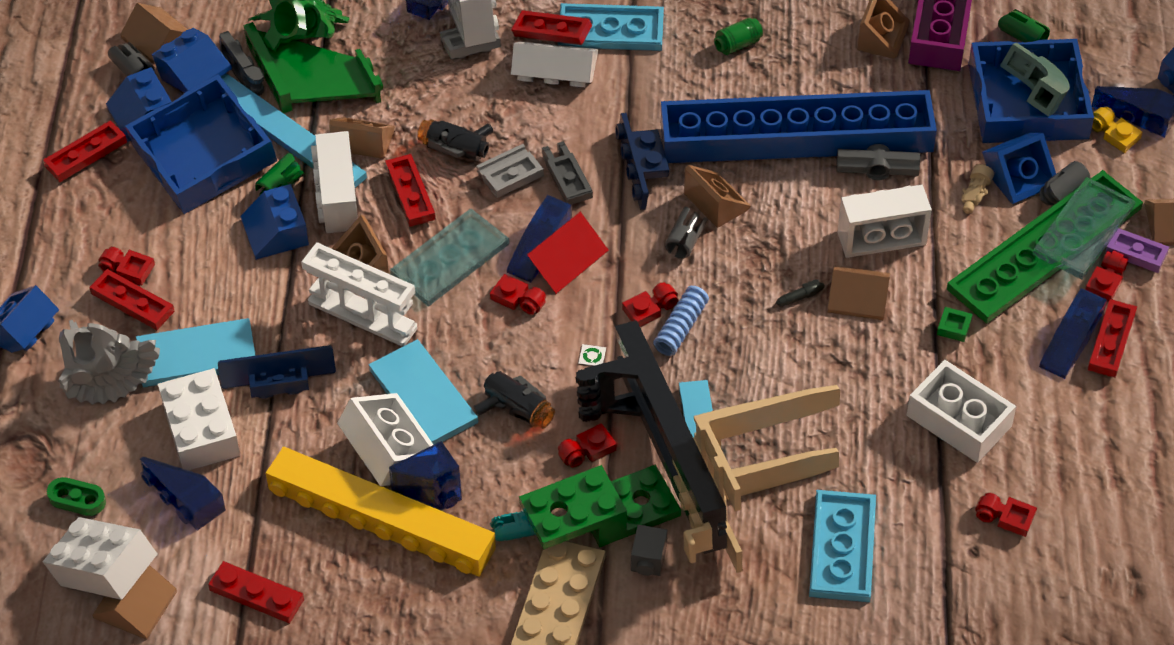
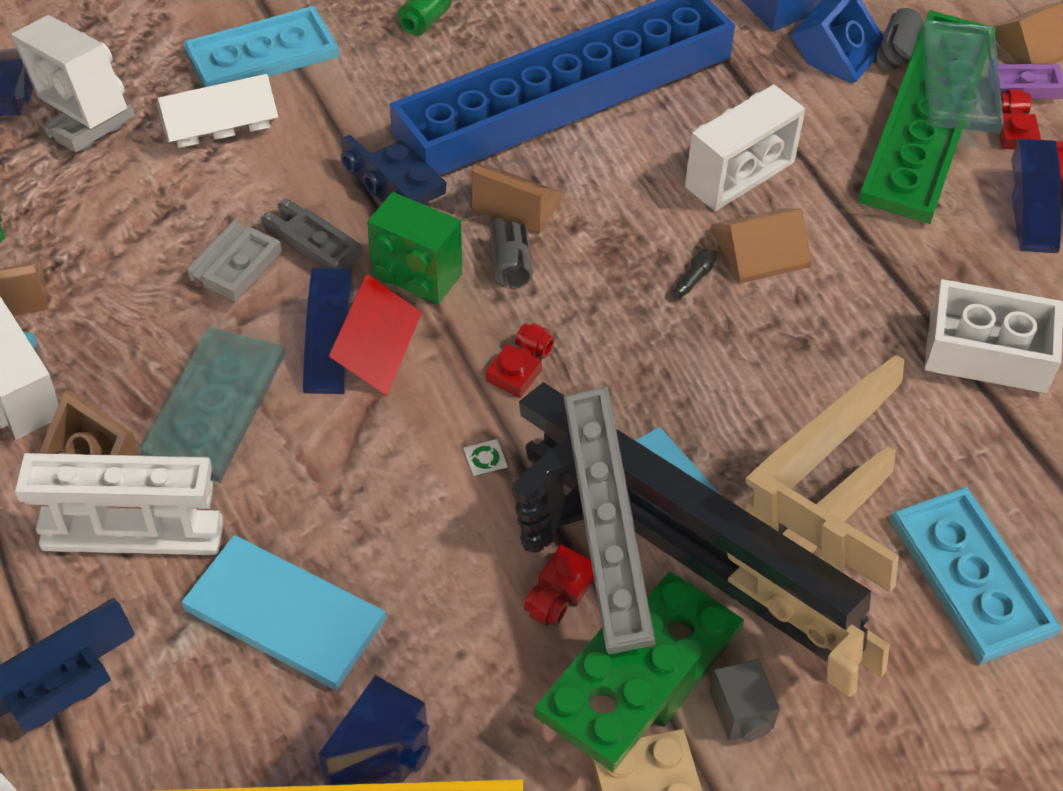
camera: 30 degrees left, 0 degrees up
white brick [337,393,441,486] -> none
red plate [385,154,436,227] -> none
black piece [417,119,493,161] -> none
black piece [473,371,555,429] -> none
red plate [490,274,546,315] -> none
teal hinge [490,511,536,542] -> none
red plate [511,10,592,45] -> none
light blue piece [653,286,709,356] -> none
dark grey piece [836,144,920,180] -> none
green plate [937,307,973,342] -> none
tan piece [962,164,994,214] -> none
none -> green brick [367,192,462,305]
none -> light grey tile [563,387,656,655]

